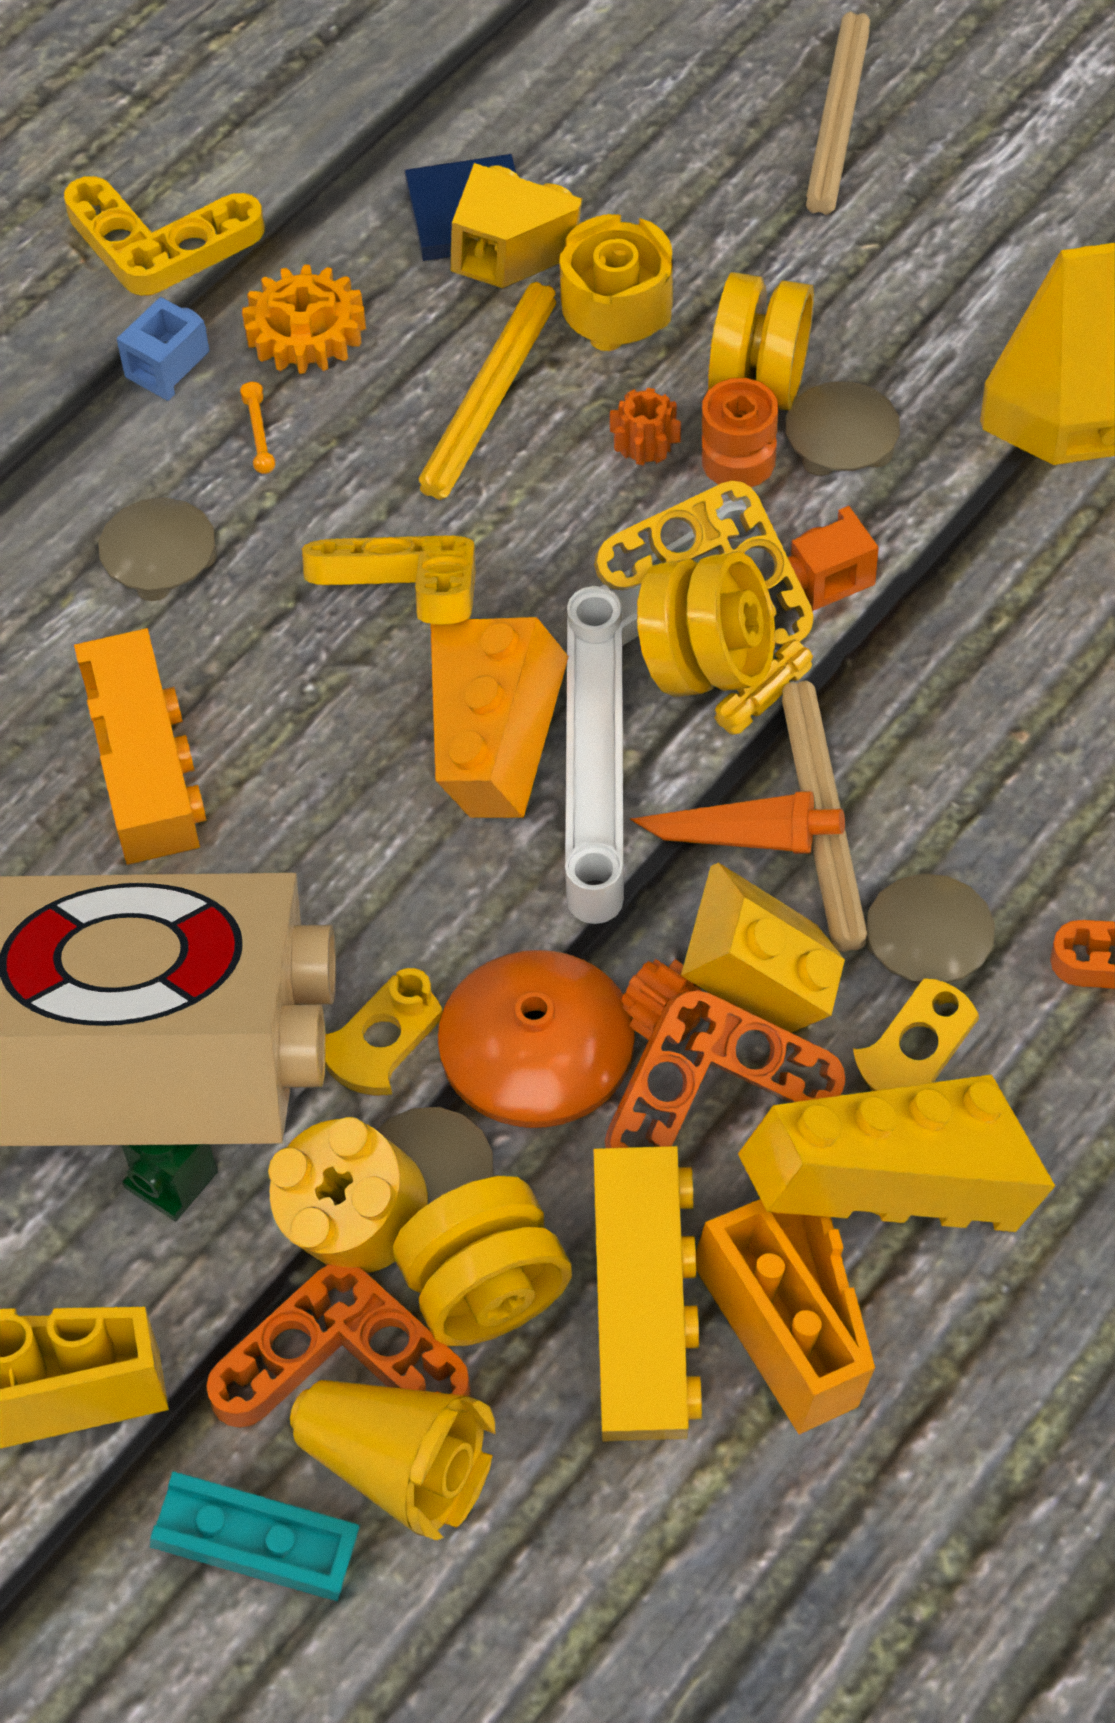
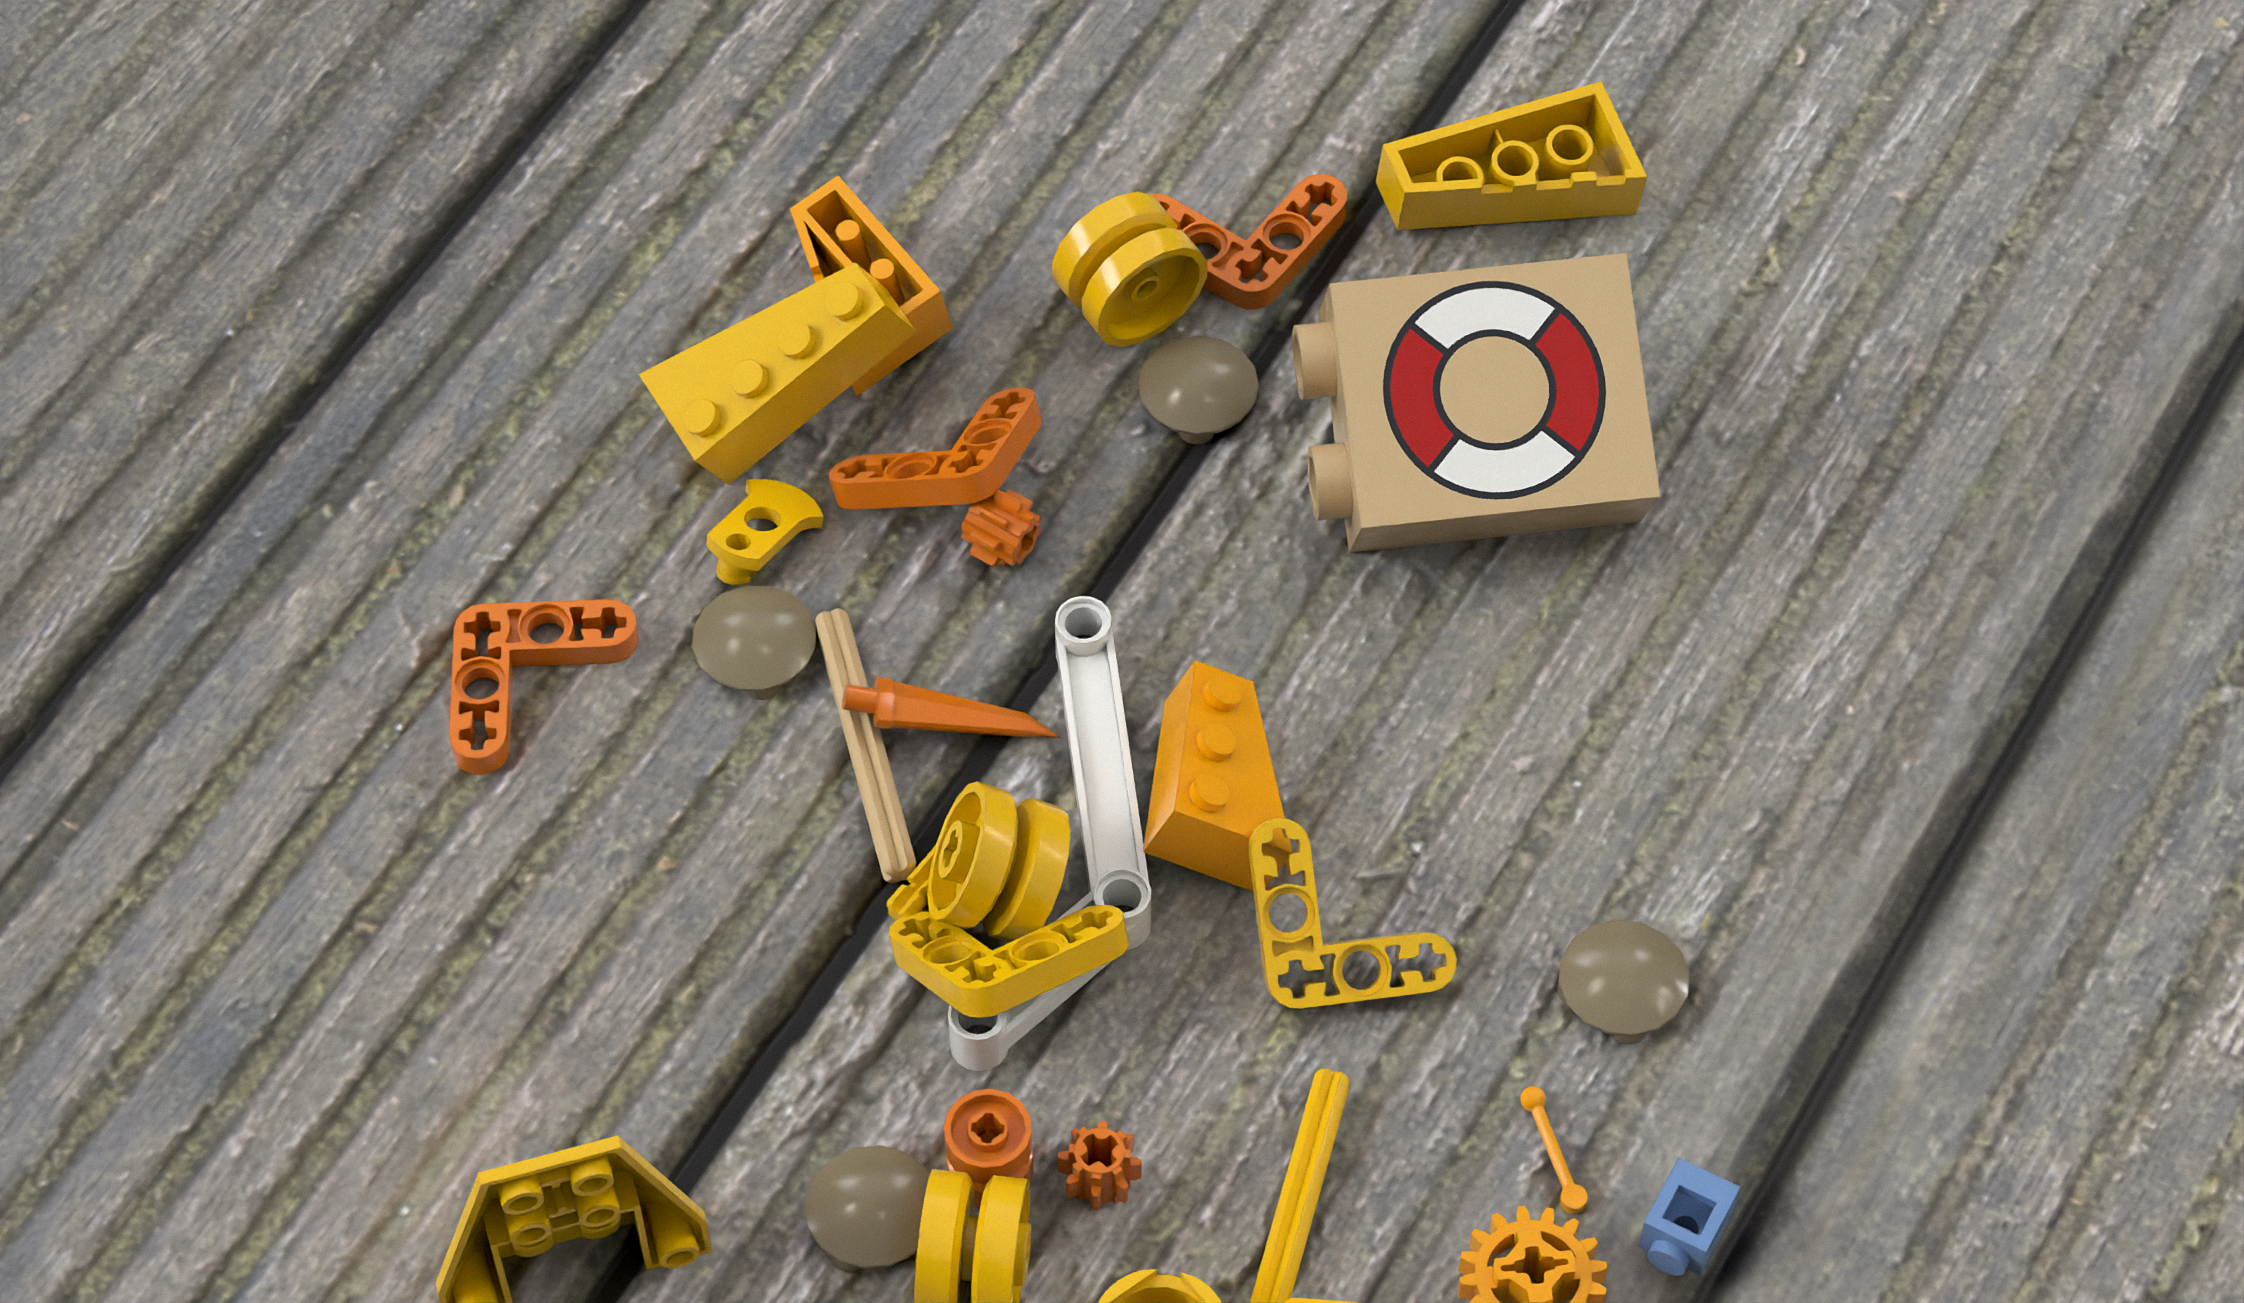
camera: 170 degrees right, 0 degrees up
light orange wedge [74,628,207,865] -> none
teal hinge [150,1471,360,1602] -> none
yellow brick [268,1117,428,1273] -> none
yellow cone [290,1380,495,1541] -> none
yellow piece [325,968,443,1096] -> none
orange dish [438,950,635,1128] -> none
yellow wedge [593,1146,702,1442] -> none
yellow slope [681,862,845,1033] -> none
orange brick [788,506,879,611] -> none

